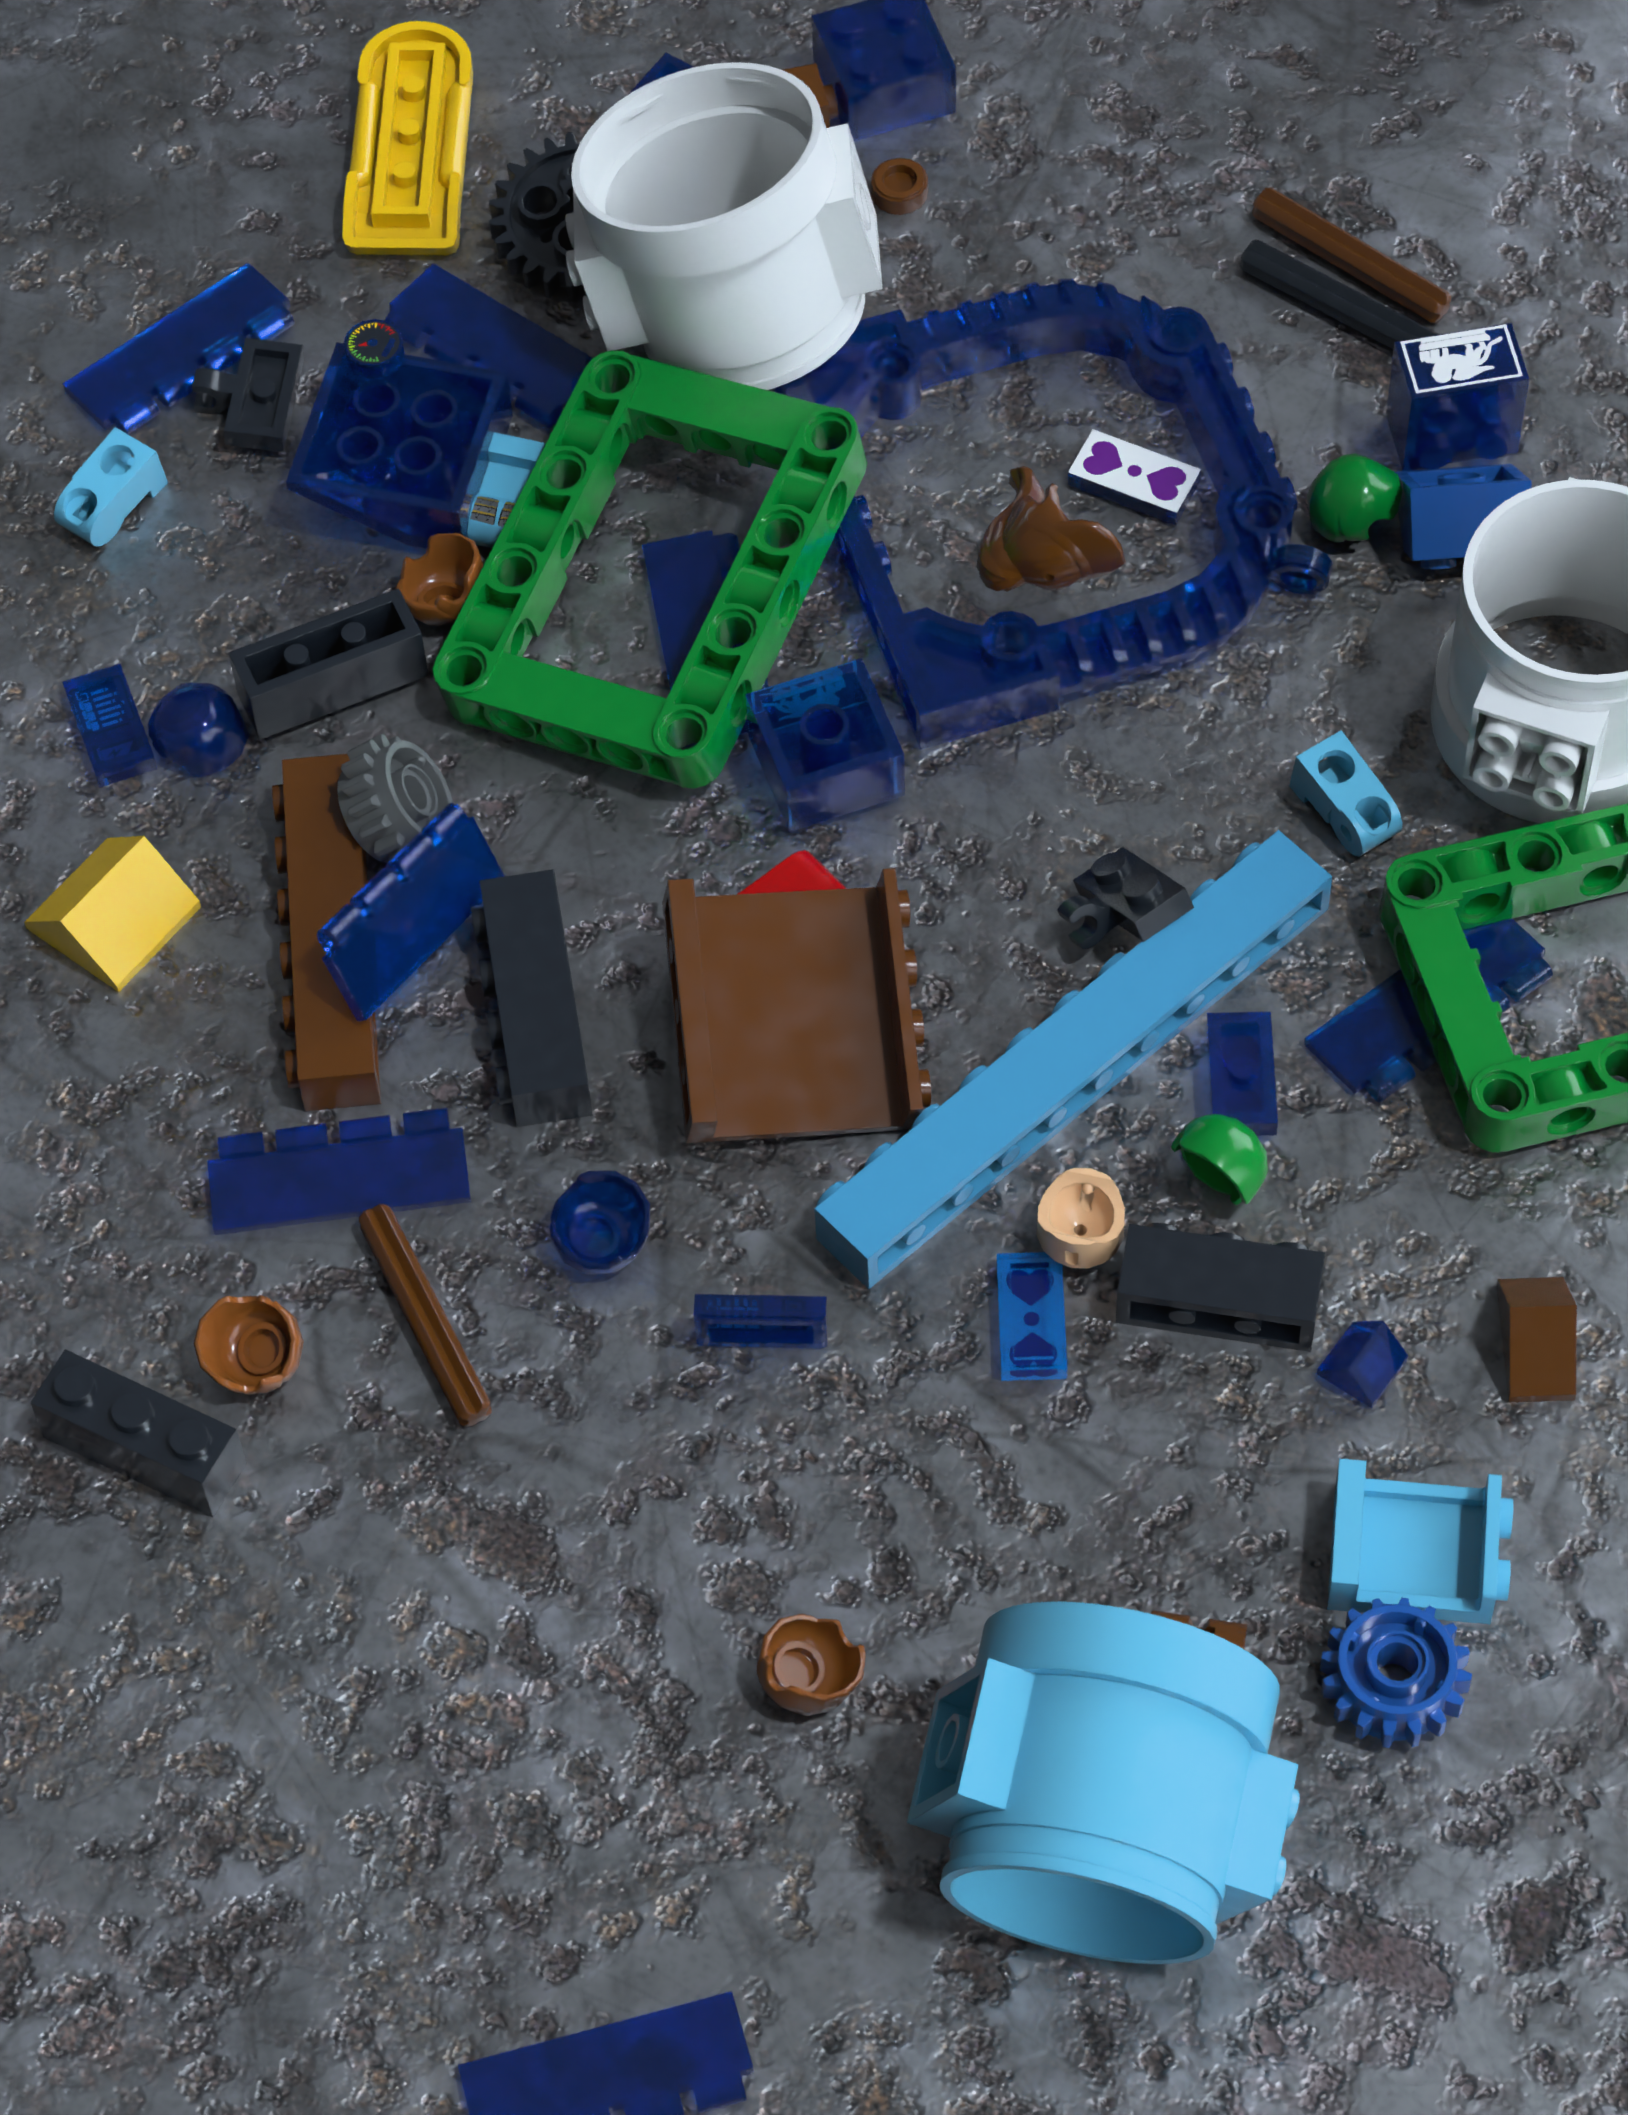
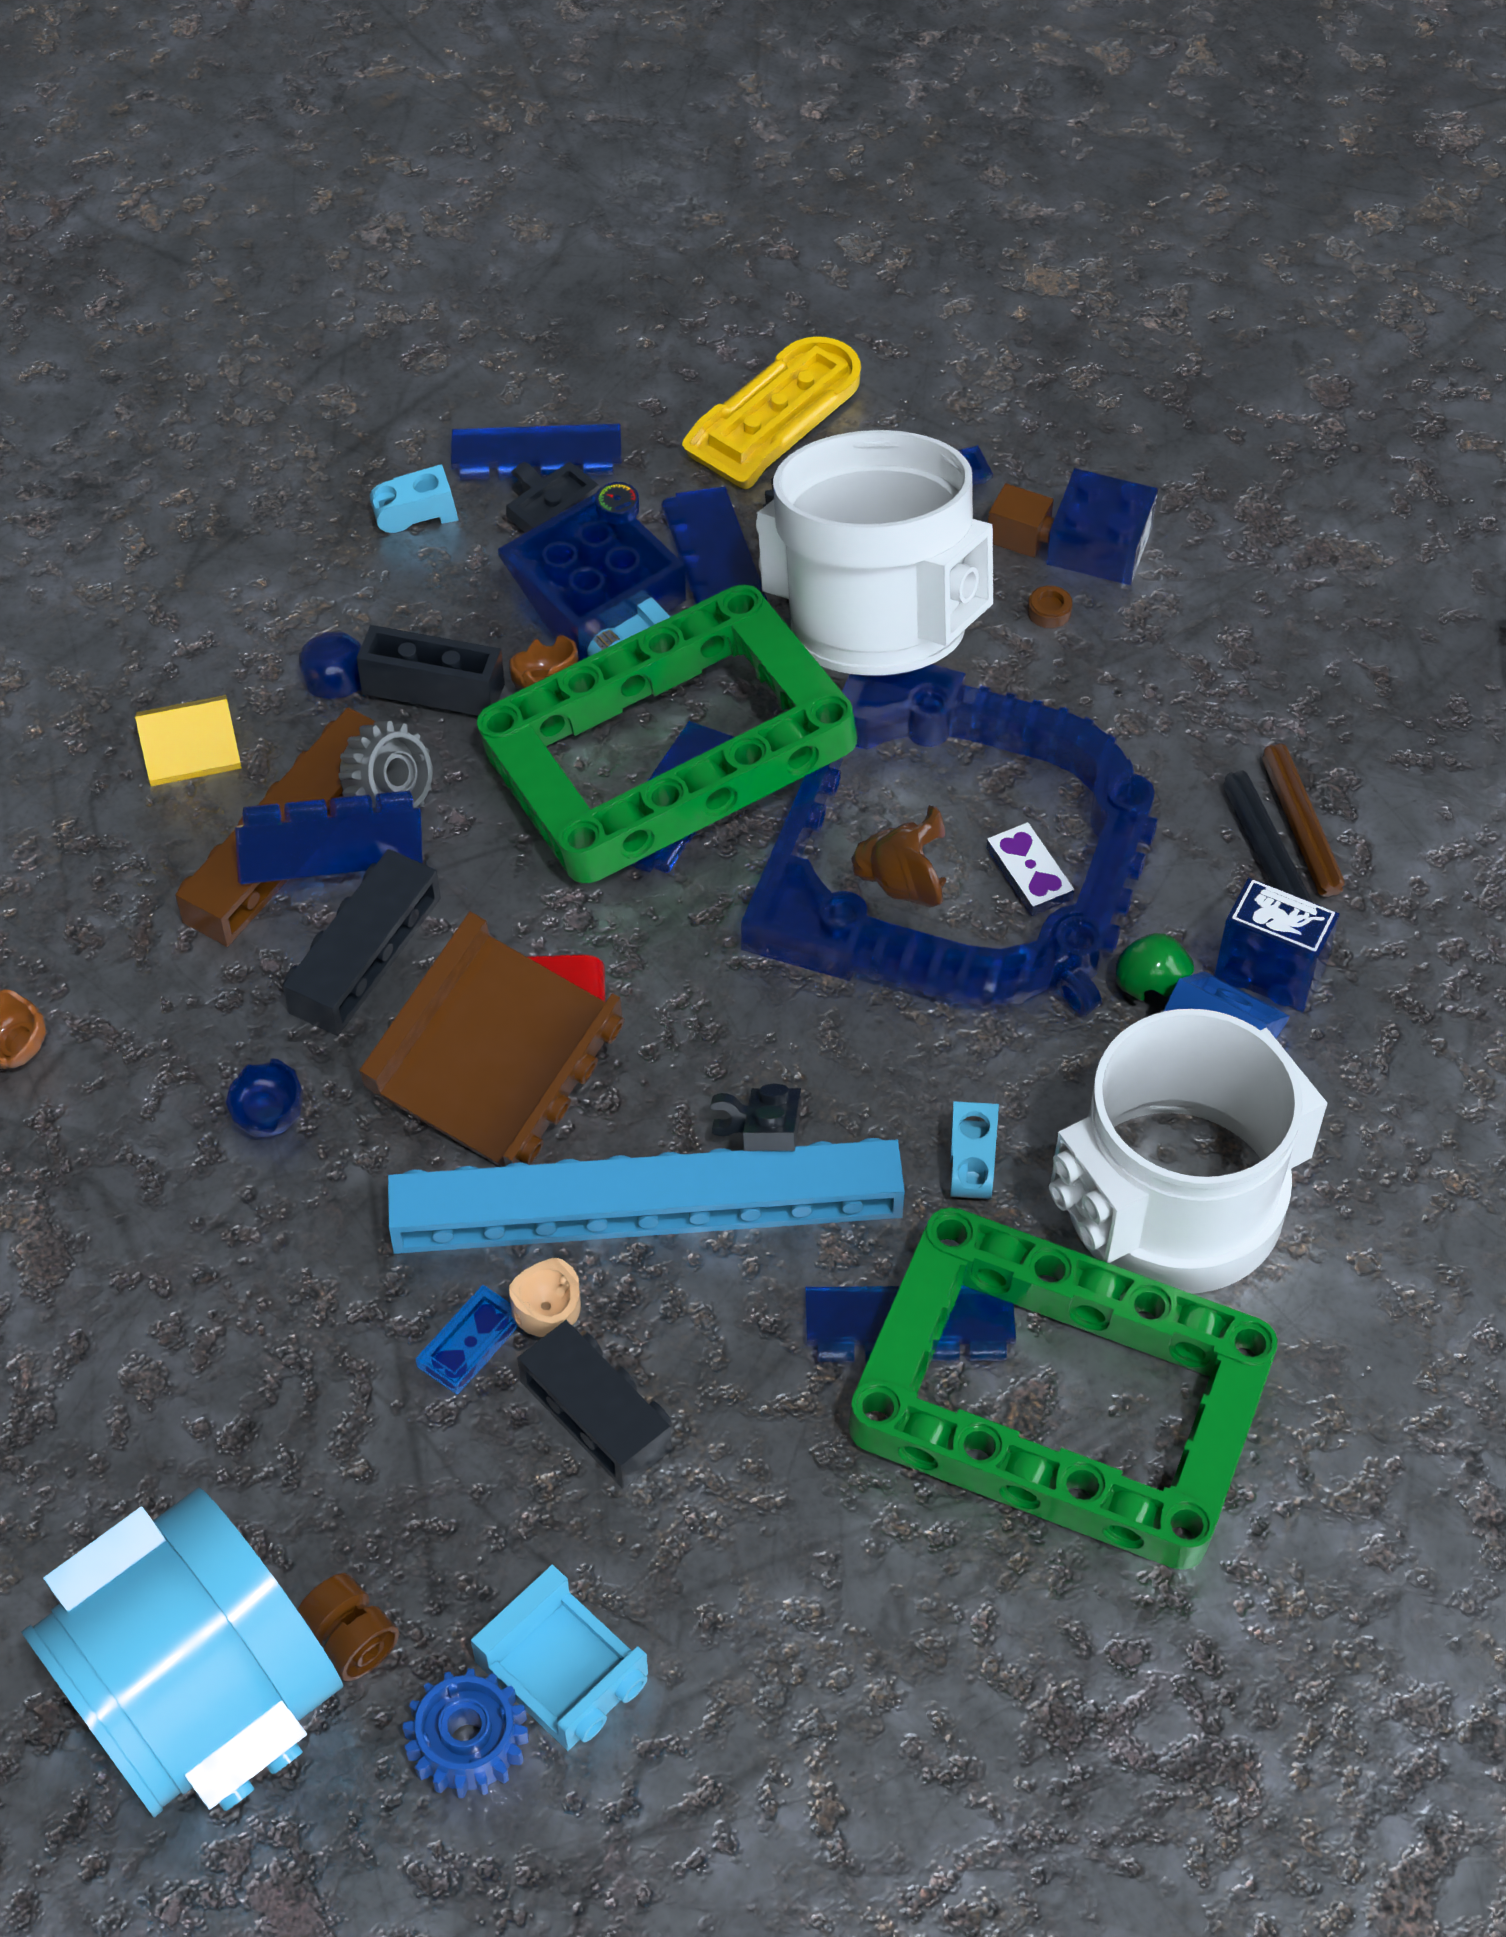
camera: 35 degrees right, 5 degrees down
clear blue tile [62,664,158,788] -> none
clear blue windscreen [207,1107,471,1235] -> none
reddish brown axle [359,1204,492,1427] -> none
clear blue tile [694,1294,828,1348] -> none
clear blue brick [745,658,905,832] -> none
dark orange hair [757,1614,866,1716] -> none
green hair [1171,1114,1268,1205] -> none
clear blue plate [1206,1012,1278,1136] -> none
clear blue slope [1316,1321,1409,1408] -> none
reddish brown slope [1496,1277,1577,1403] -> none

